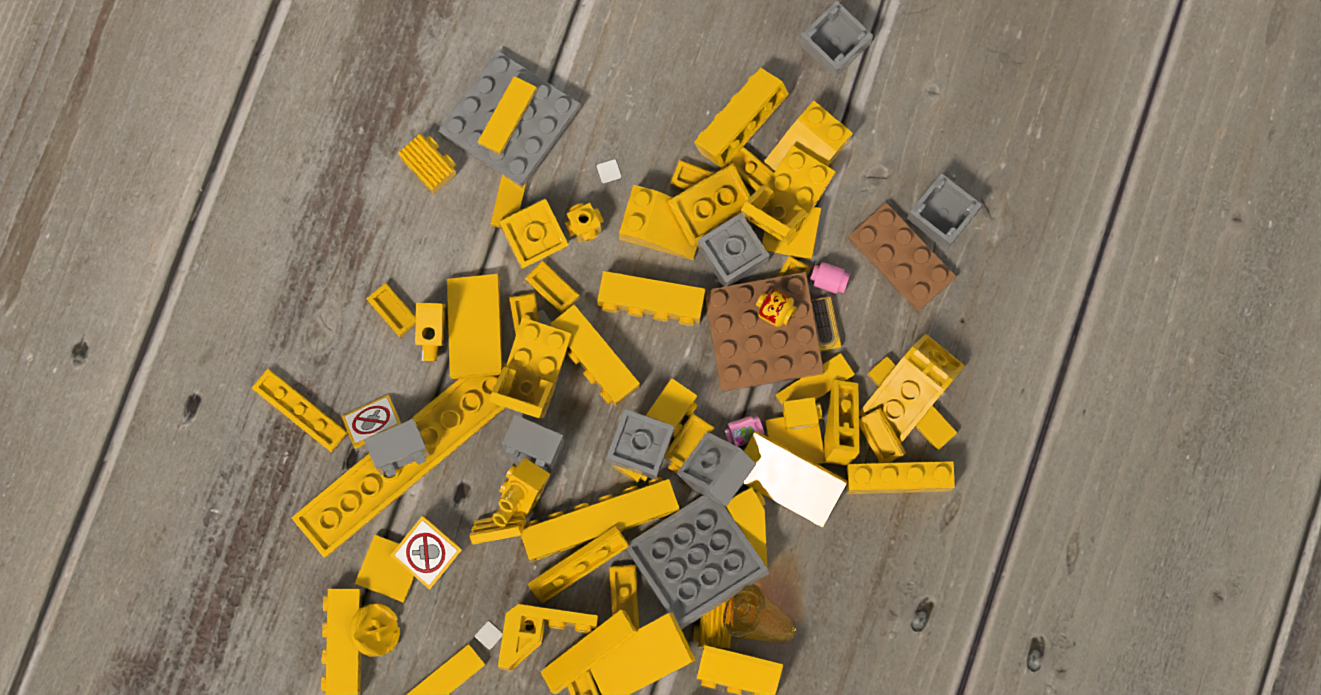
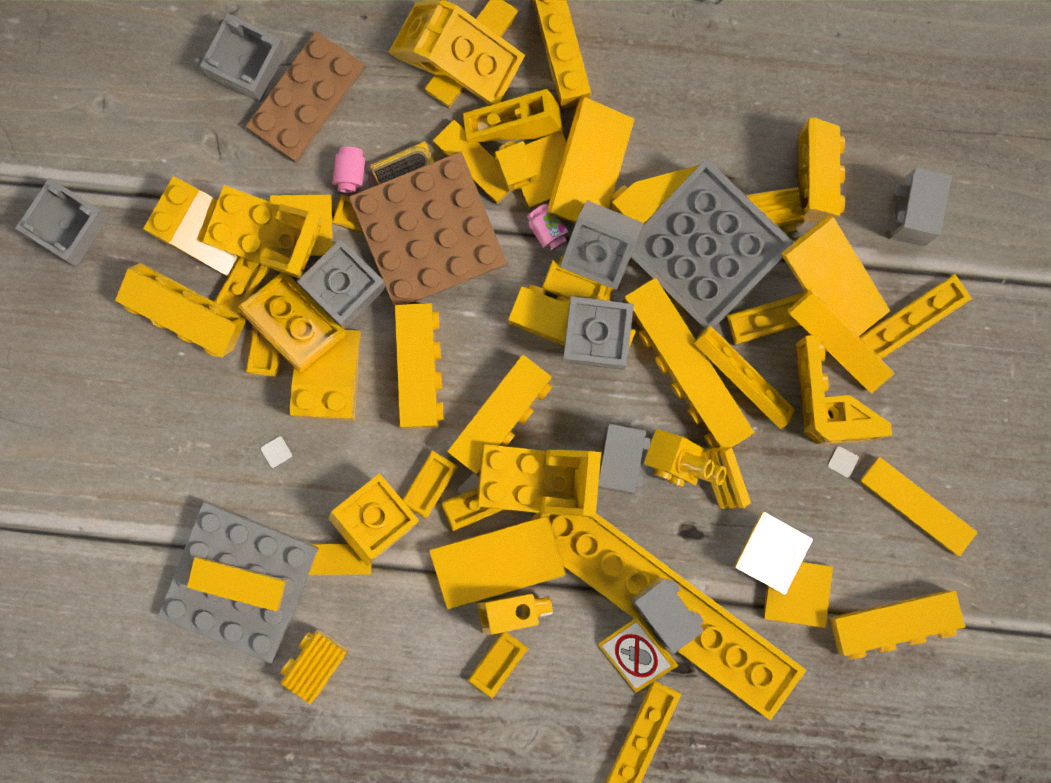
camera: 105 degrees left, 5 degrees up
yellow tile [351,603,400,657] -> none
yellow brick [565,203,604,243] -> none
clear yellow cone [723,586,796,645] -> none
yellow head [756,289,797,327] -> none
yellow tile [859,407,906,463] -> none

